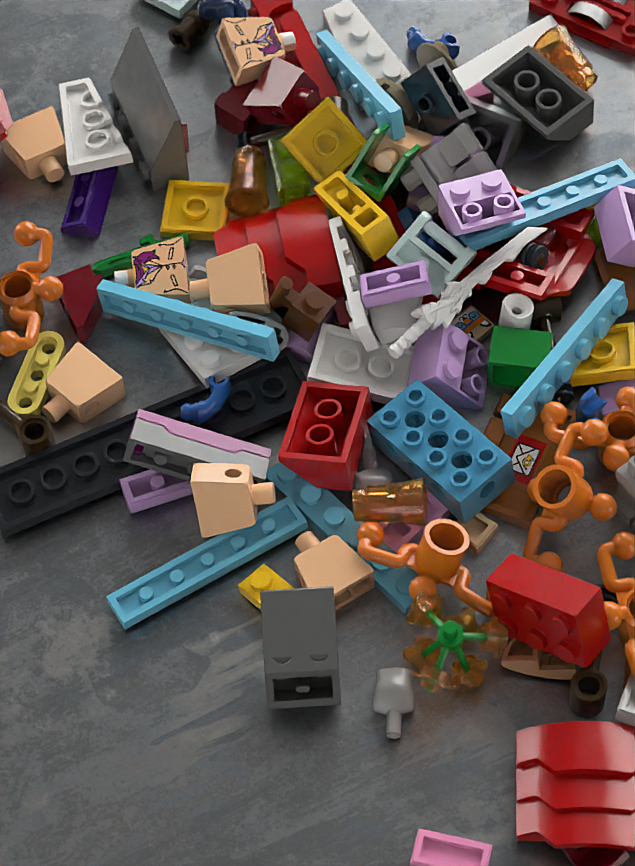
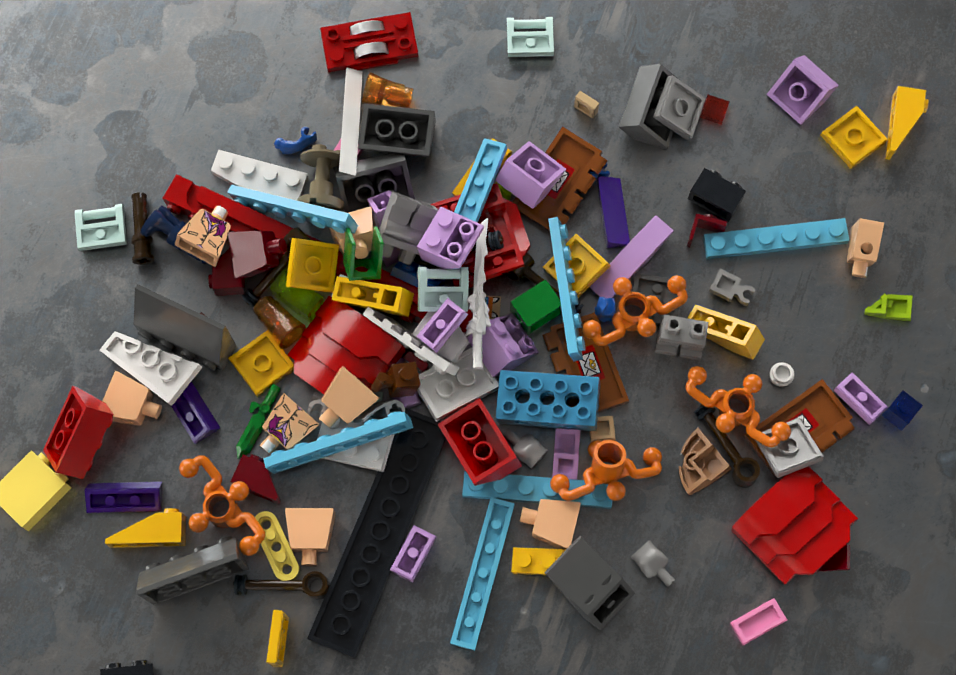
camera: 45 degrees left, 15 degrees up
piece [123,409,271,484] -> none
blue piece [181,376,232,424] -> none
light nougat torso [190,463,276,538] -> none
clear orange plant [352,477,428,526] -> none
black brick [401,57,476,136] -> none
clear orange plant [403,593,508,694] -> none
red brick [486,553,611,668] -> none
white piece [498,293,534,330] -> none
orange wheel [523,419,617,572] -> none

